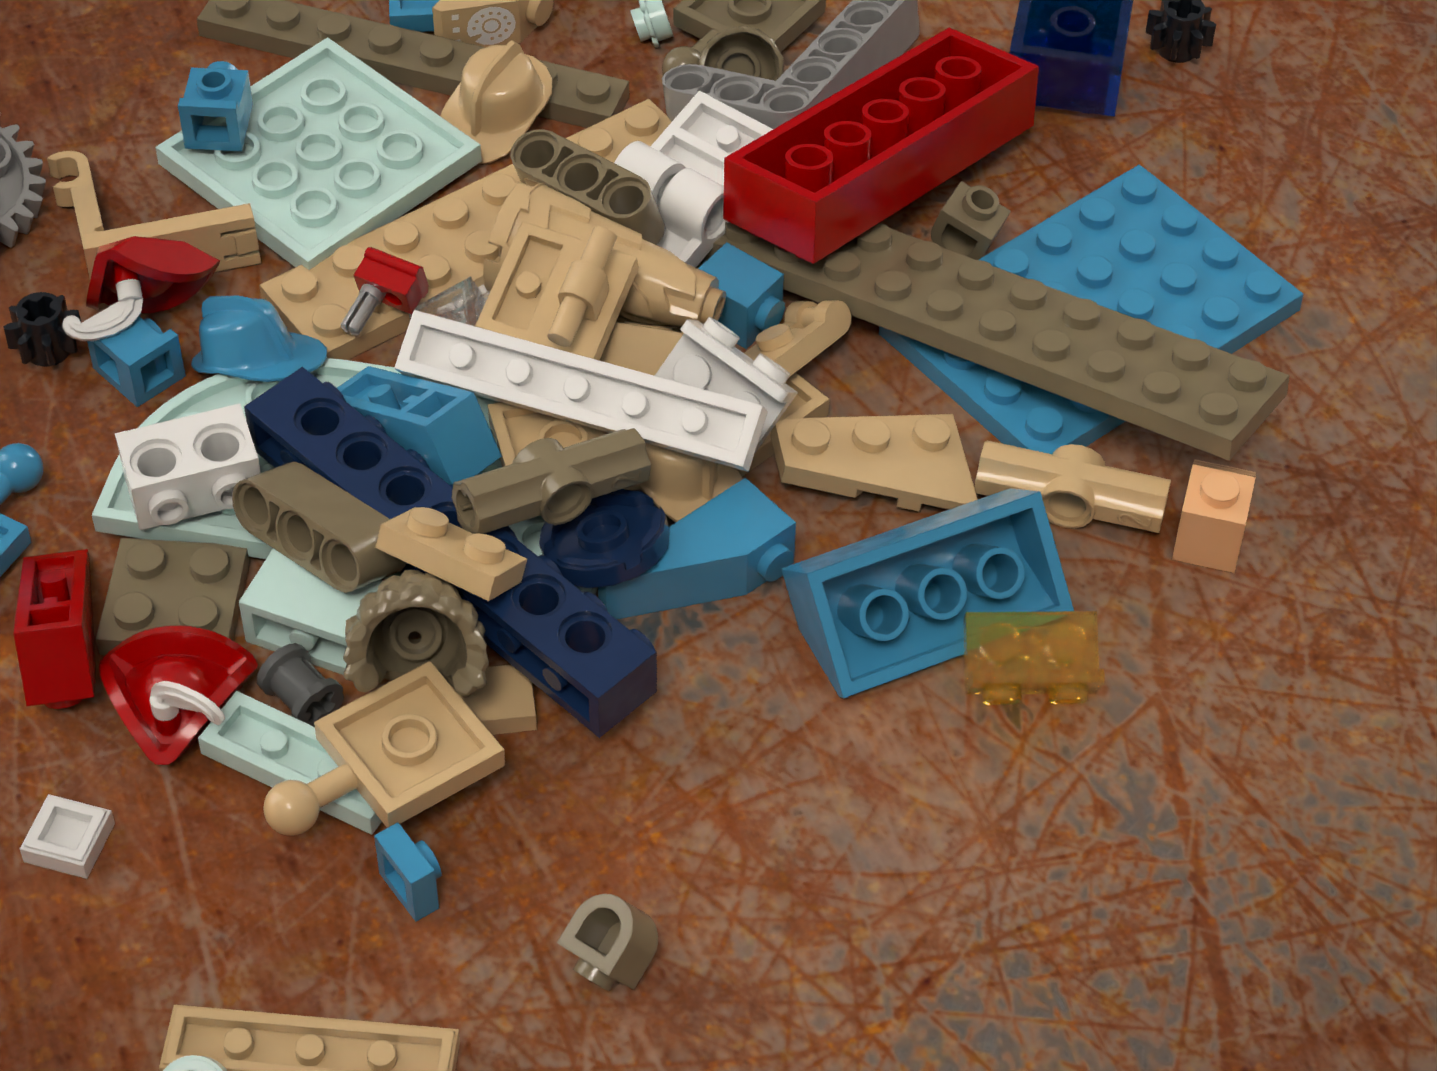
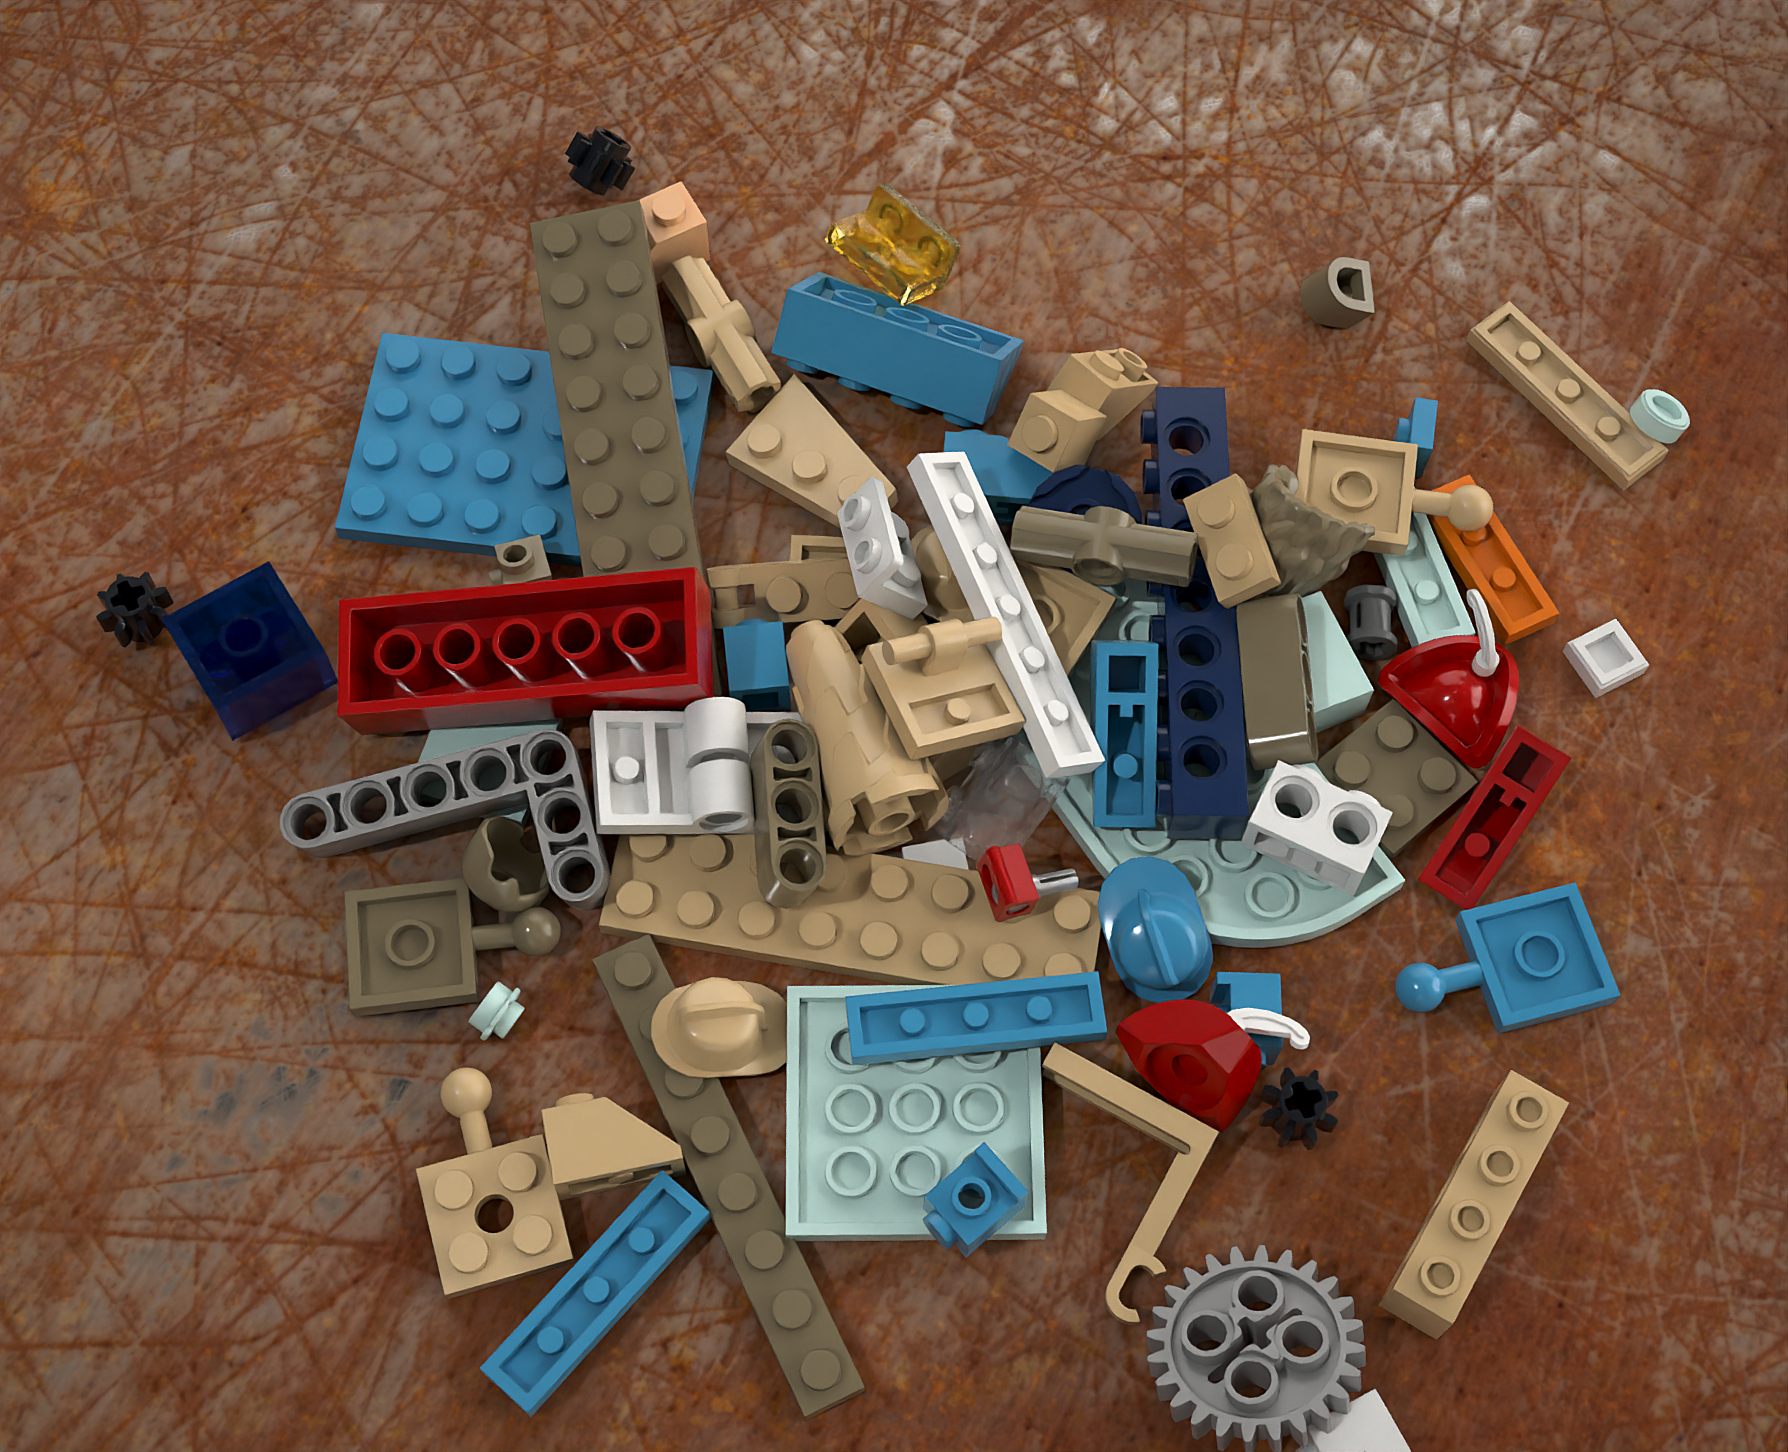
camera: 135 degrees left, 15 degrees up
none -> black gear [565,126,635,195]
none -> dark azure plate [845,971,1107,1065]
none -> tan brick [1007,389,1107,473]
none -> tan slope [1046,348,1158,440]
none -> orange plate [1426,474,1560,646]

